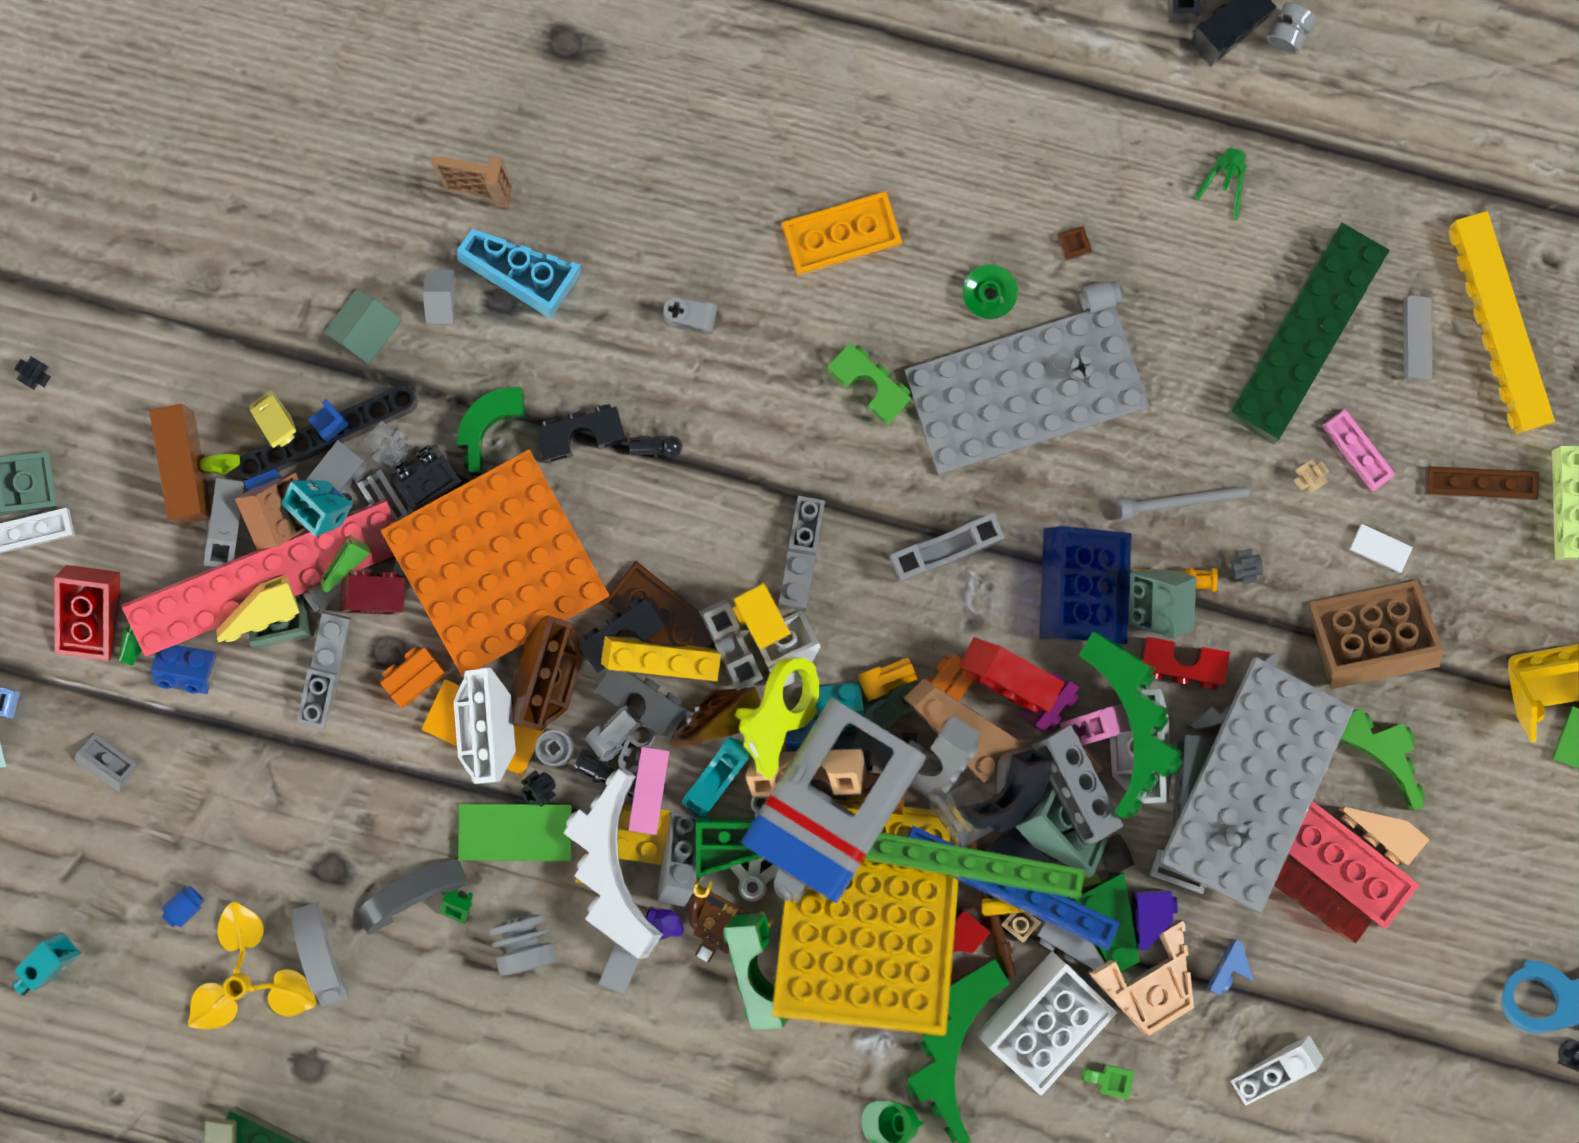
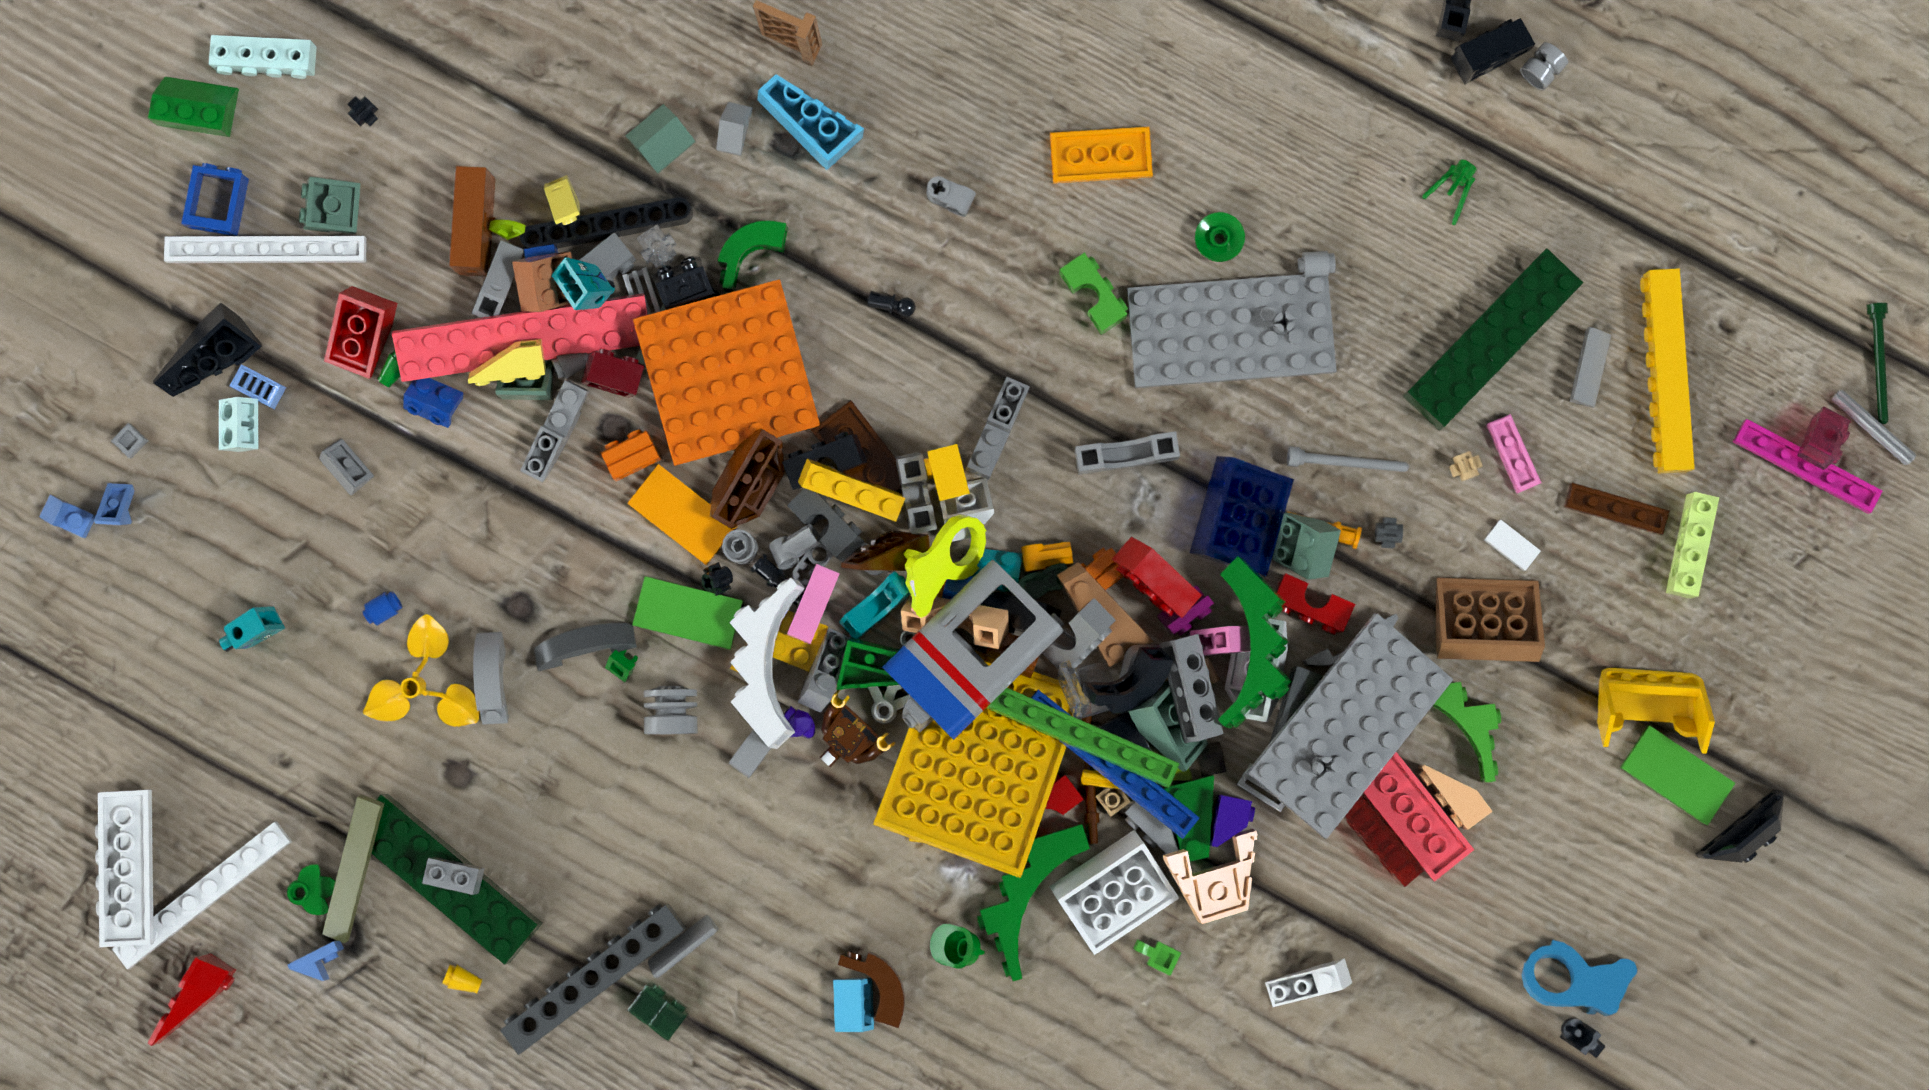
camera: 20 degrees right, 0 degrees up
blue panel [308,399,349,442] -> none
bright green slope [321,535,370,593] -> none
white wedge [454,668,516,784] -> none
black arch [536,404,627,463] -> none
arch [724,913,789,1030] -> none
reddish brown tile [1057,226,1092,261] -> none
medium blue slope [1206,939,1253,995] -> none

